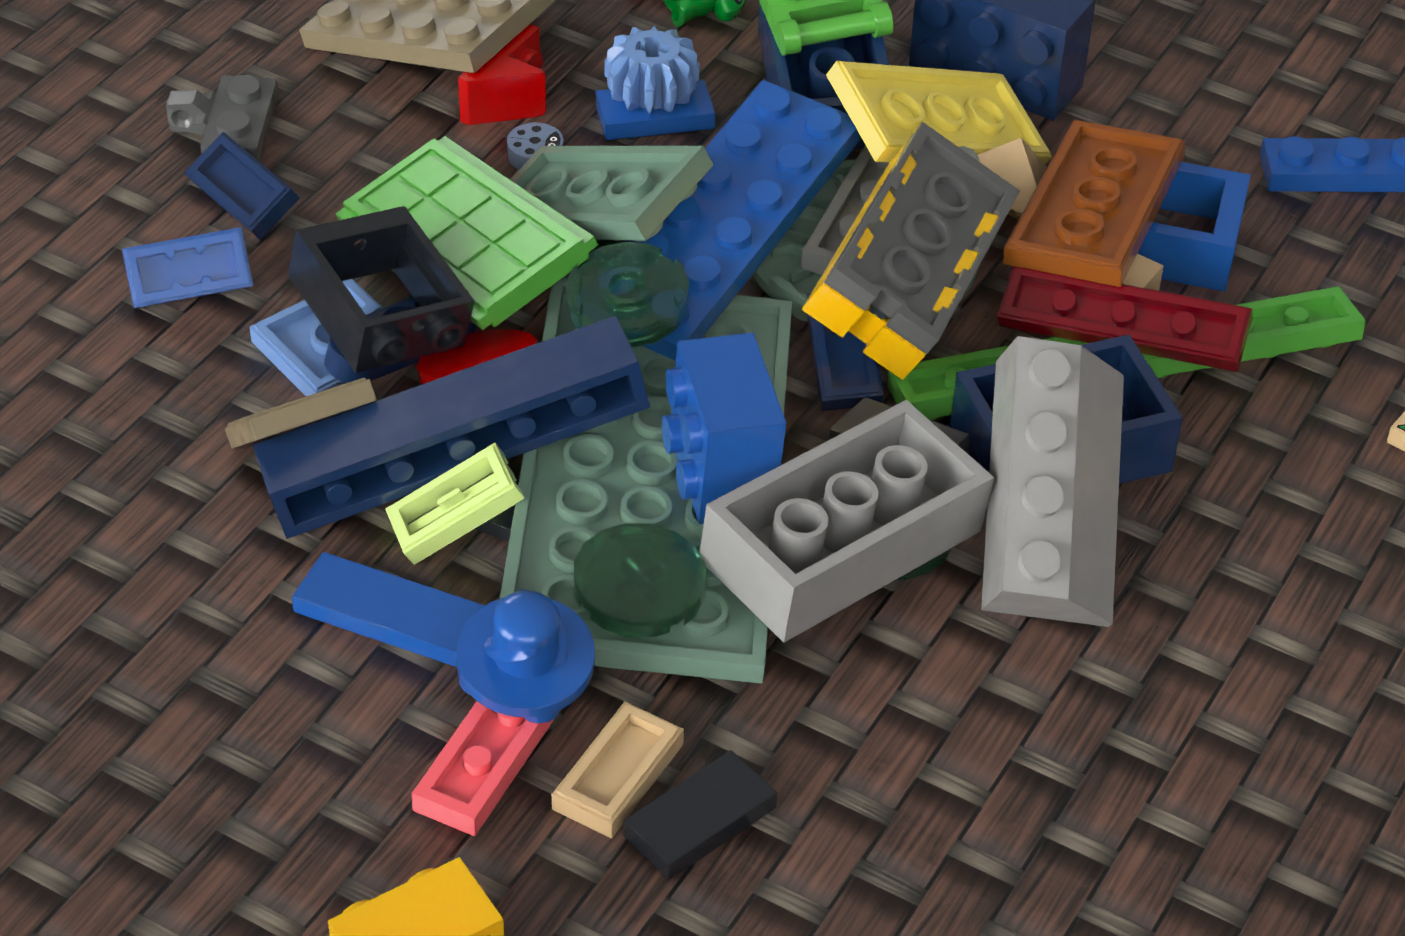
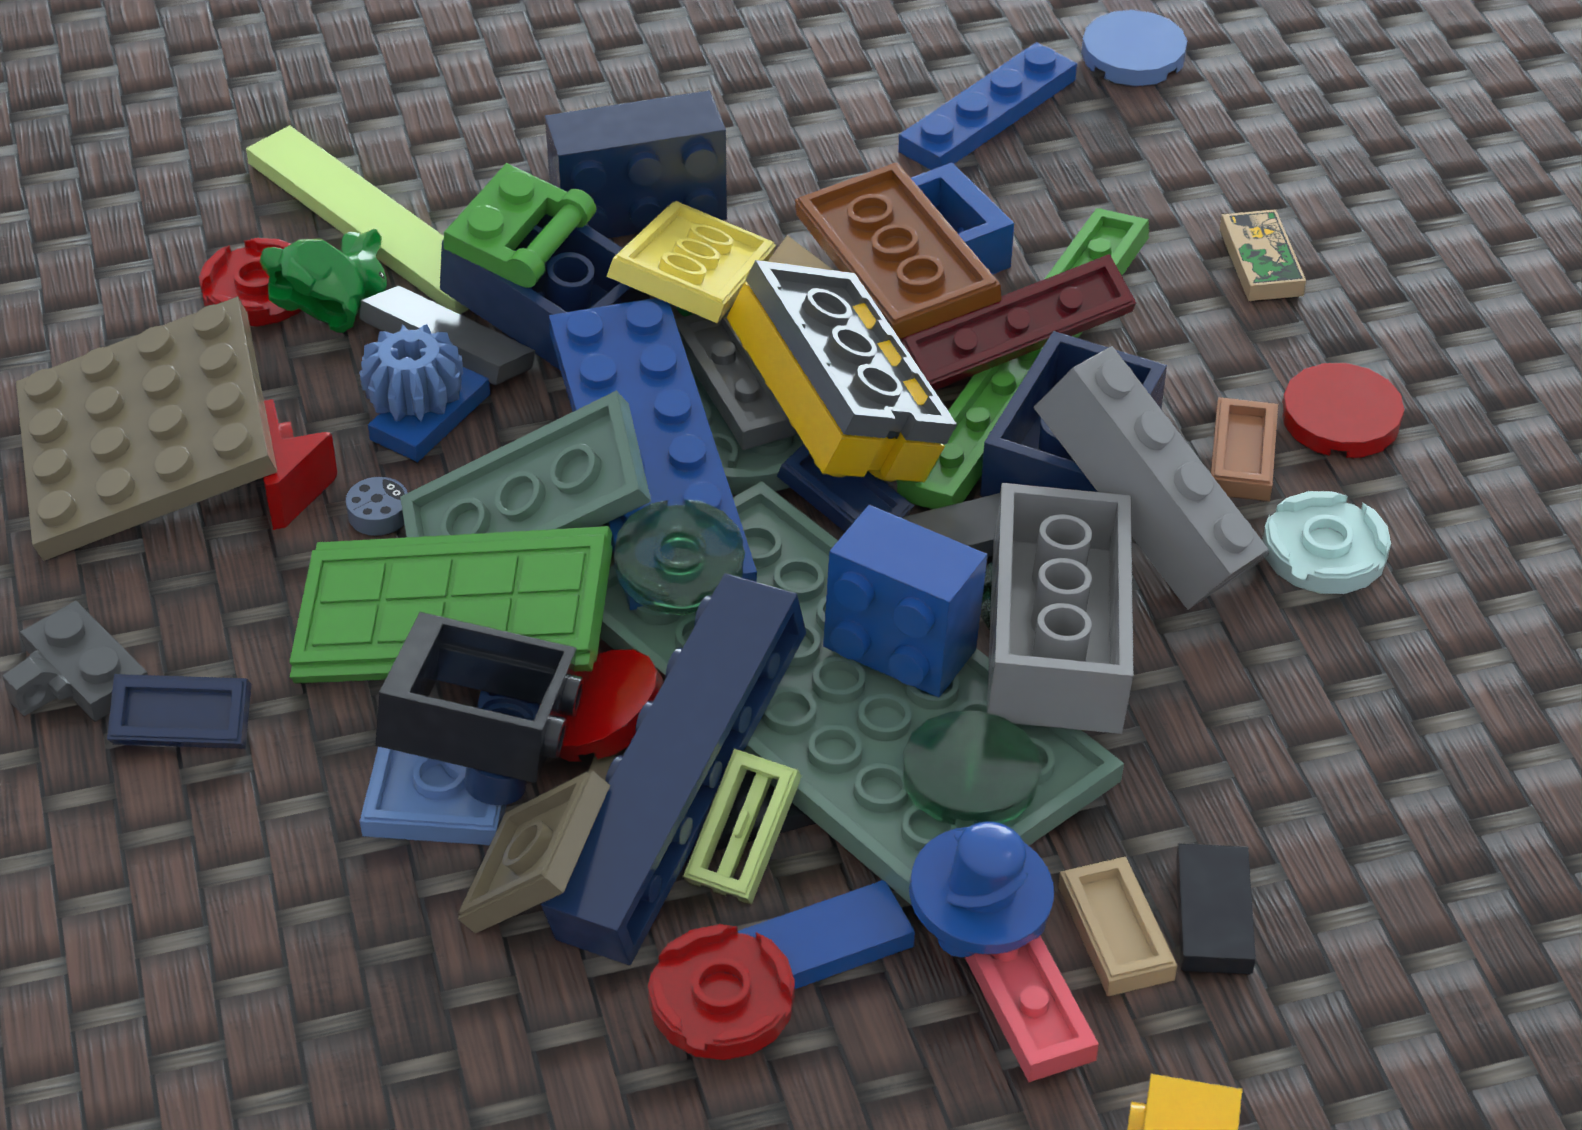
camera: 45 degrees left, 0 degrees up
plate [122,227,253,309] -> none
none -> dark grey tile [359,286,535,385]
none -> red tile [648,924,795,1060]
none -> nougat tile [1210,397,1278,502]
none -> light aqua tile [1262,491,1391,594]
none -> tile [1282,363,1405,458]

